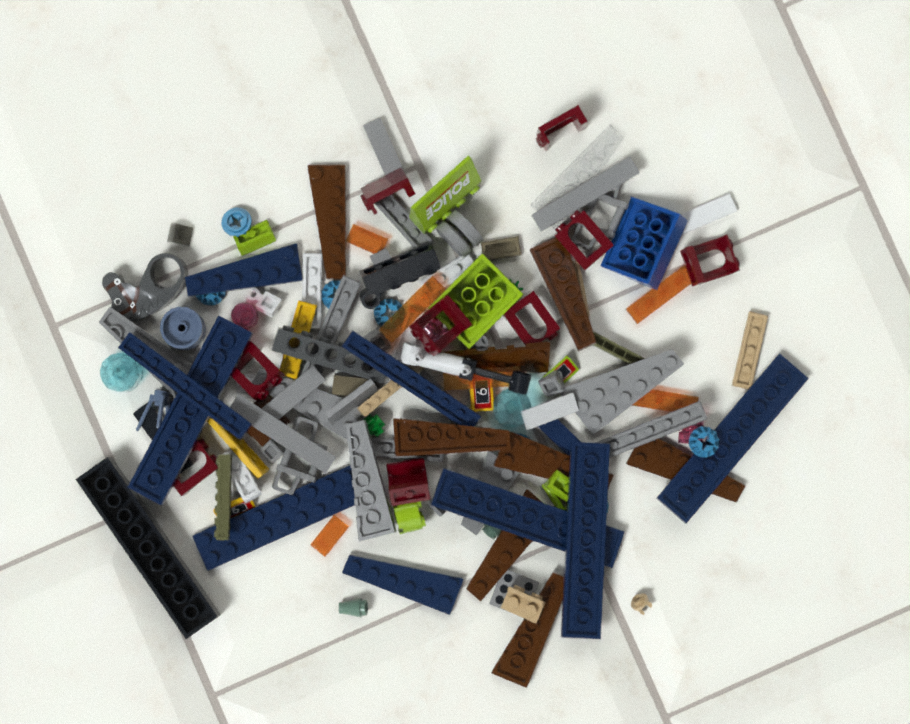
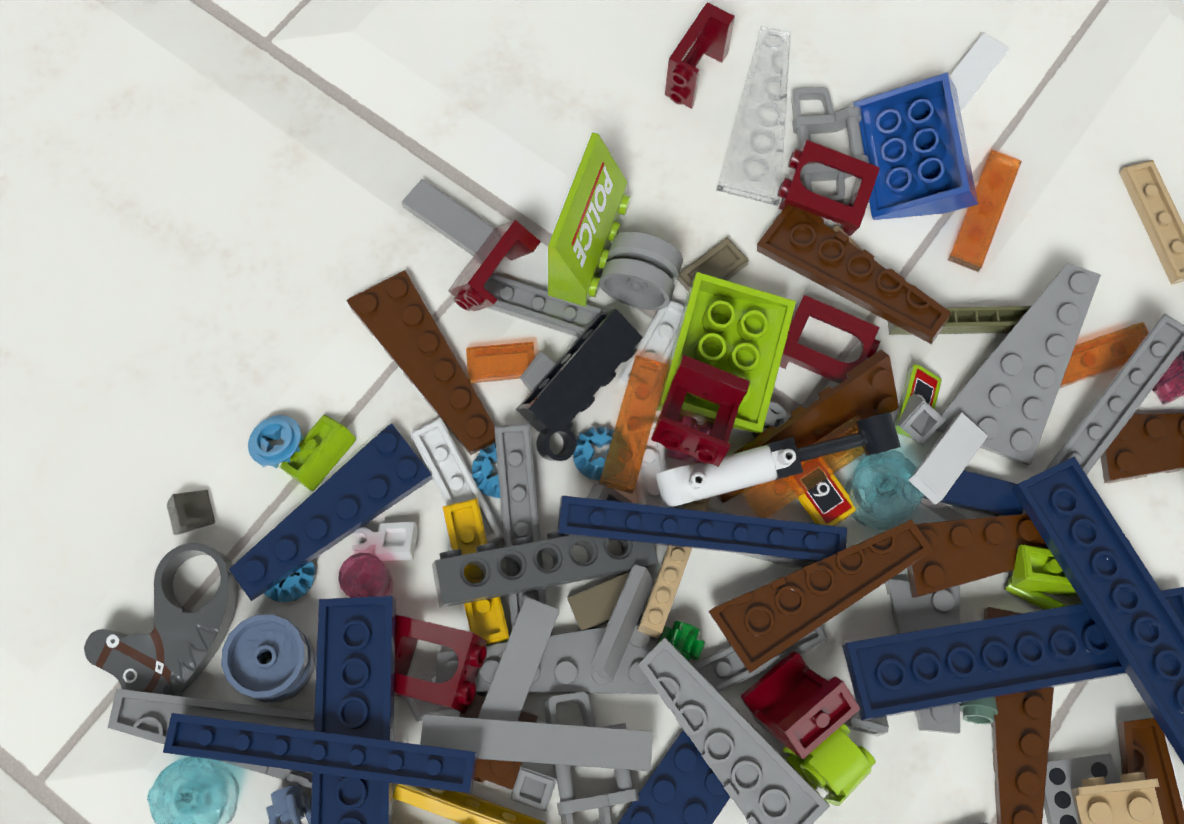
camera: 30 degrees left, 15 degrees down
light grey tile [531,157,640,232] -> none
dark red panel [680,234,740,287] -> none

